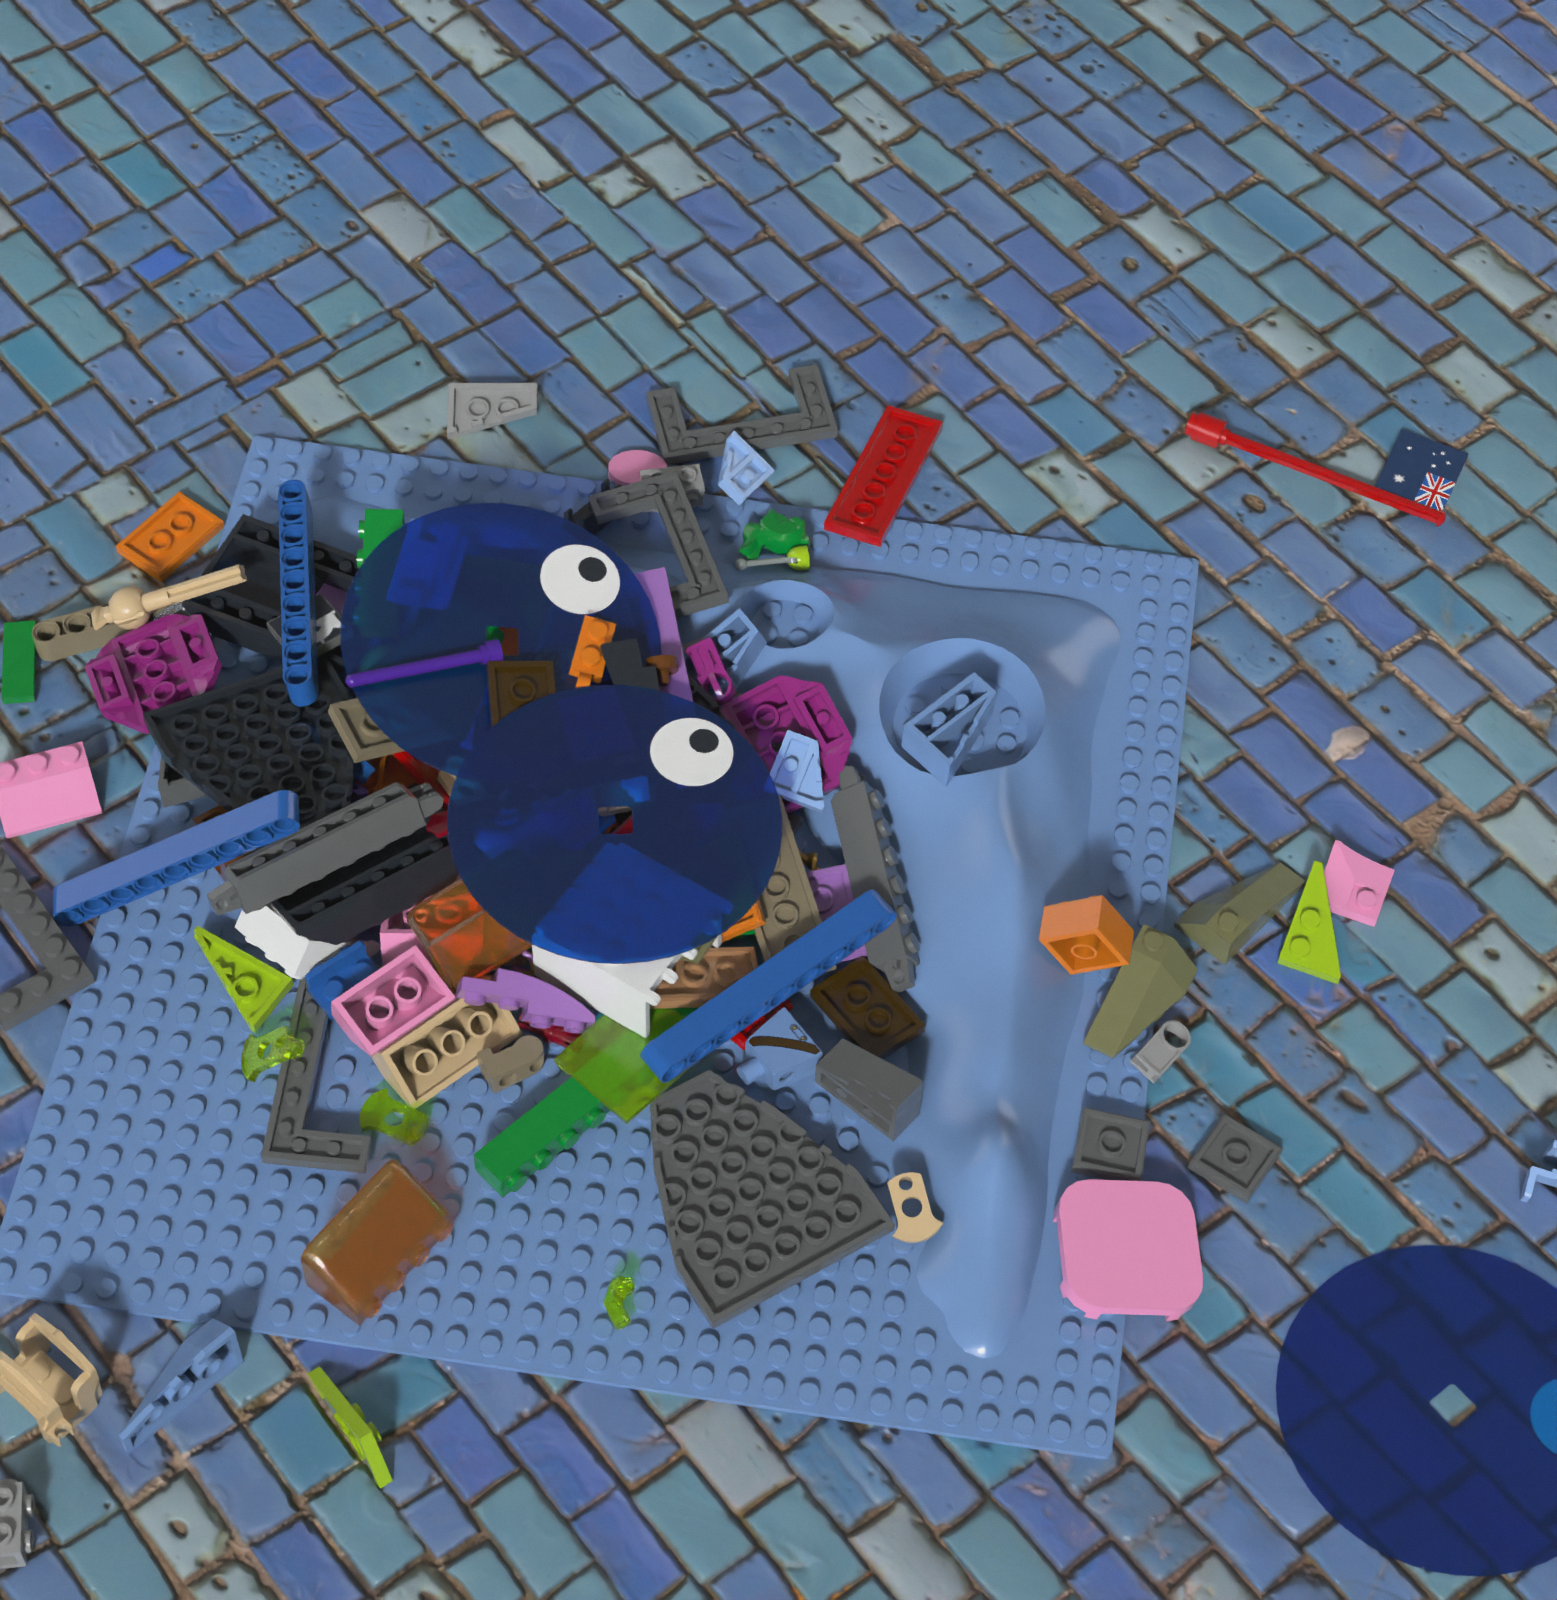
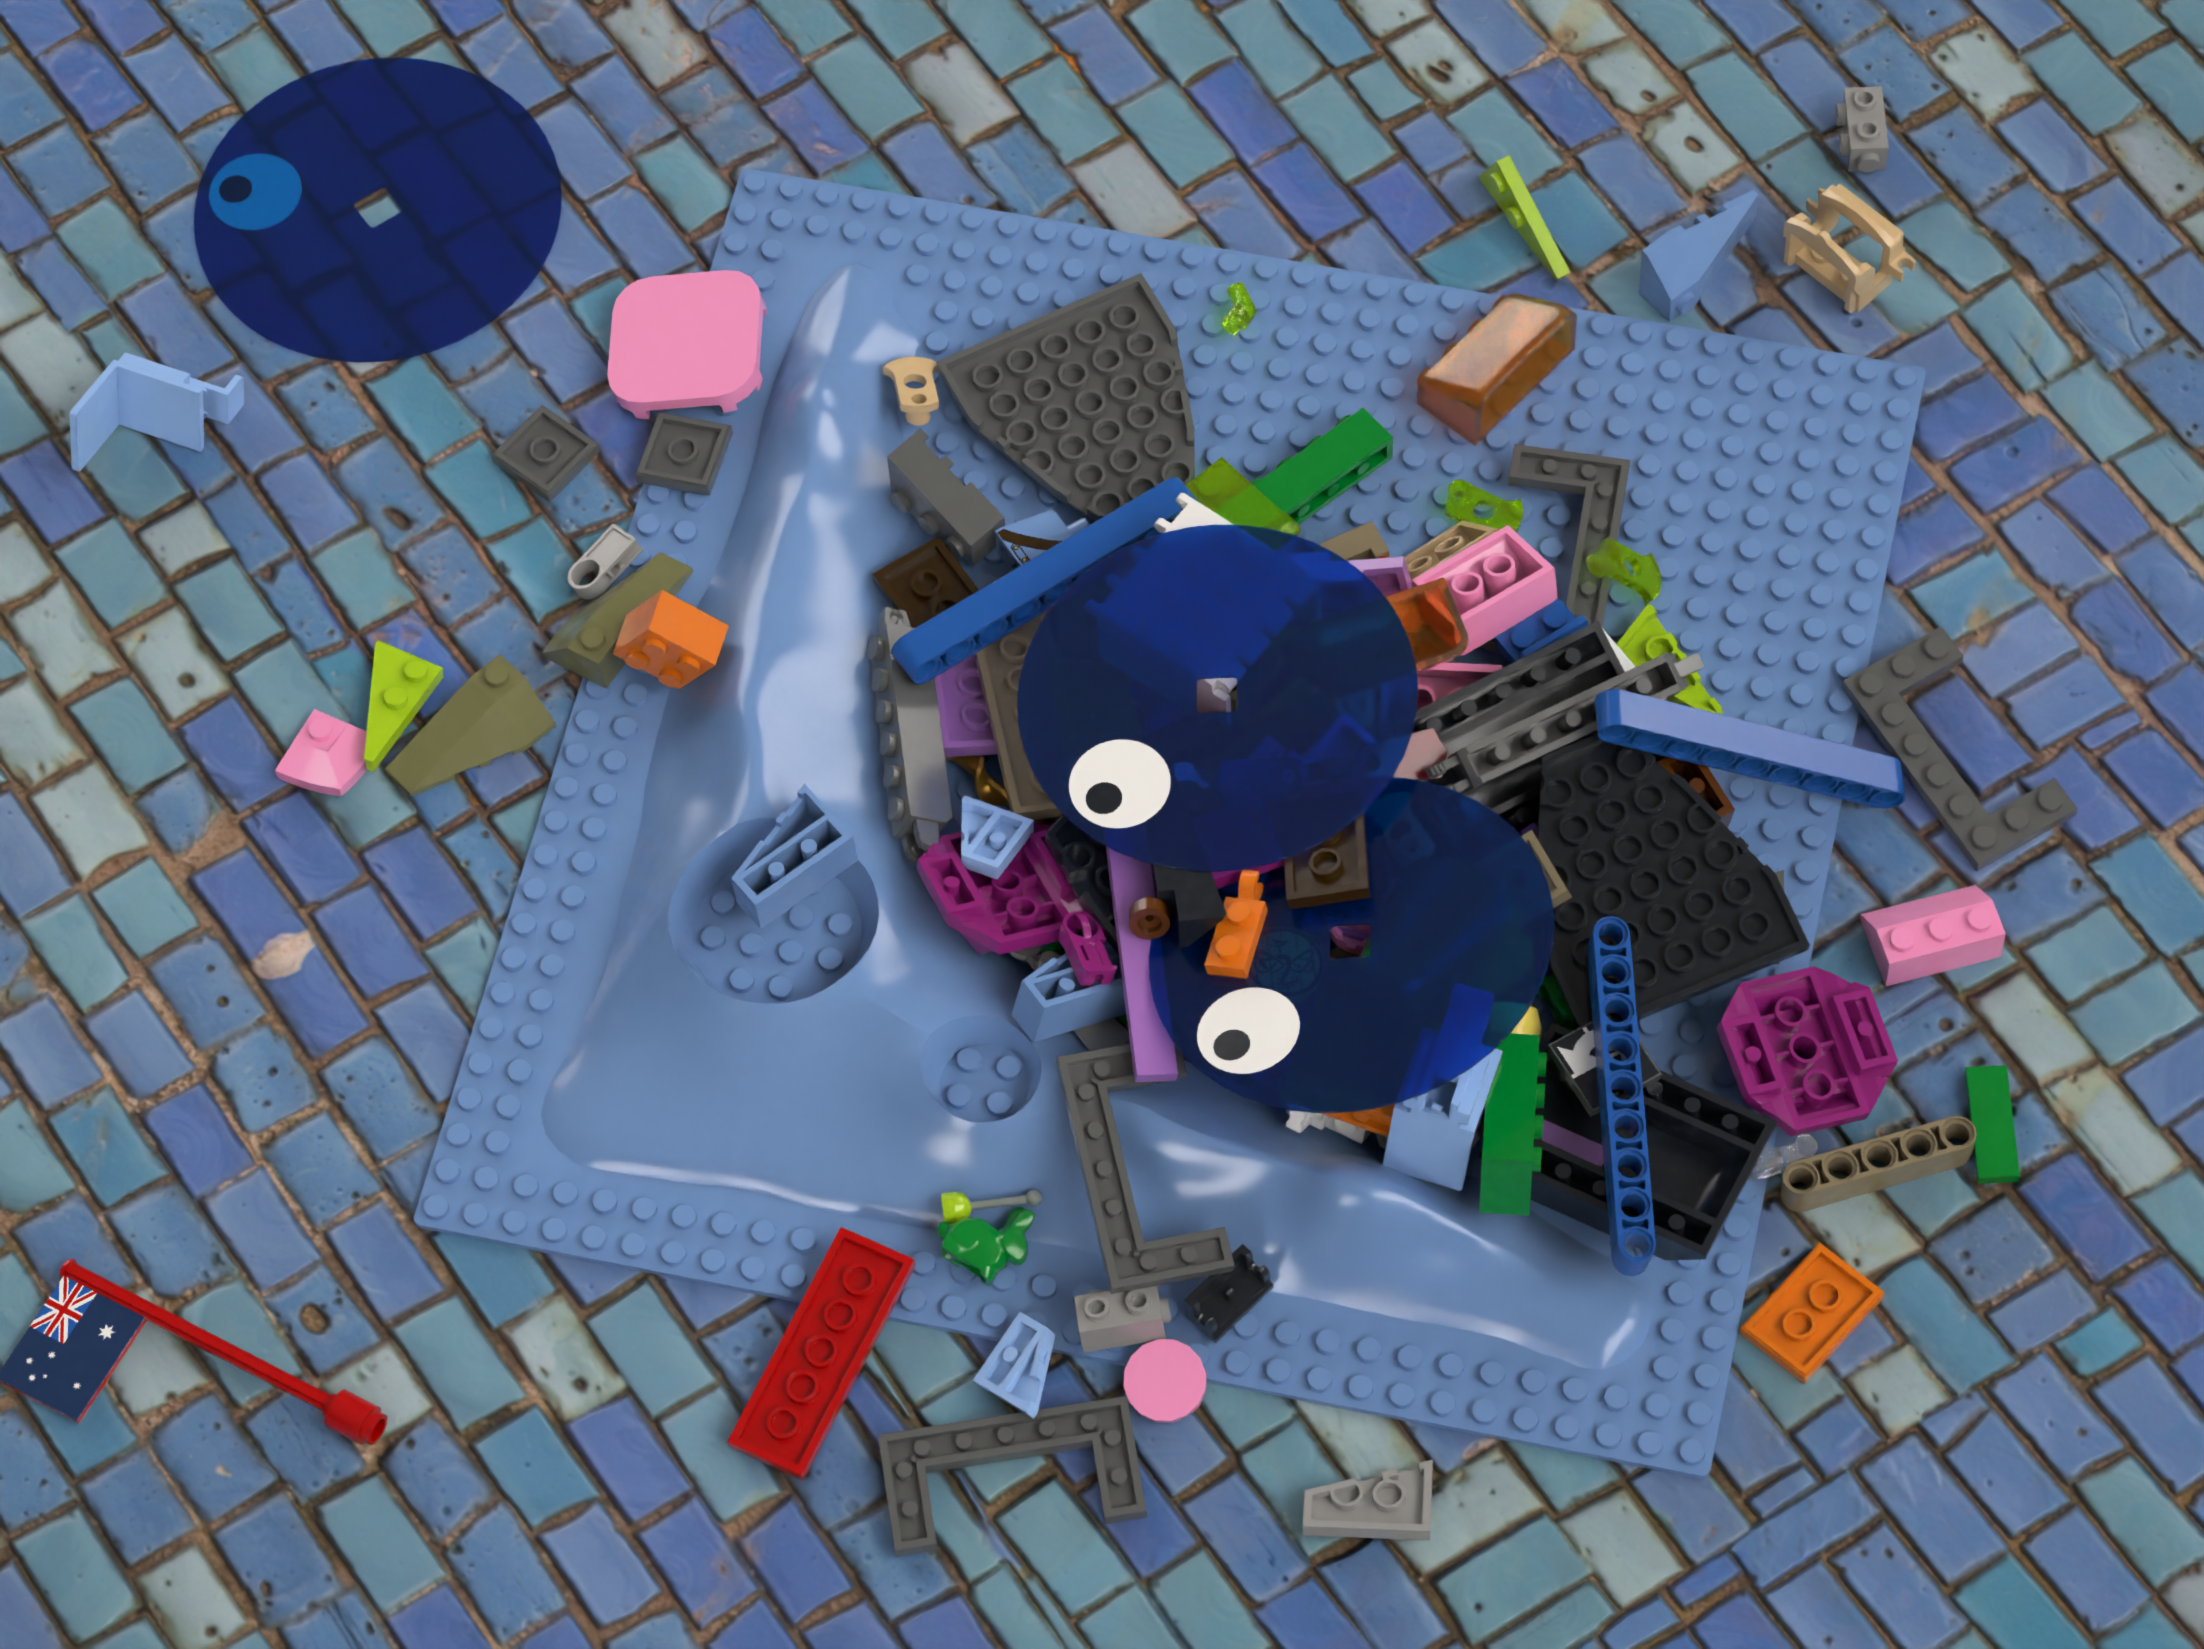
camera: 170 degrees left, 5 degrees up
tan piece [91,564,247,631] -> none
dark purple piece [346,639,503,687] -> none

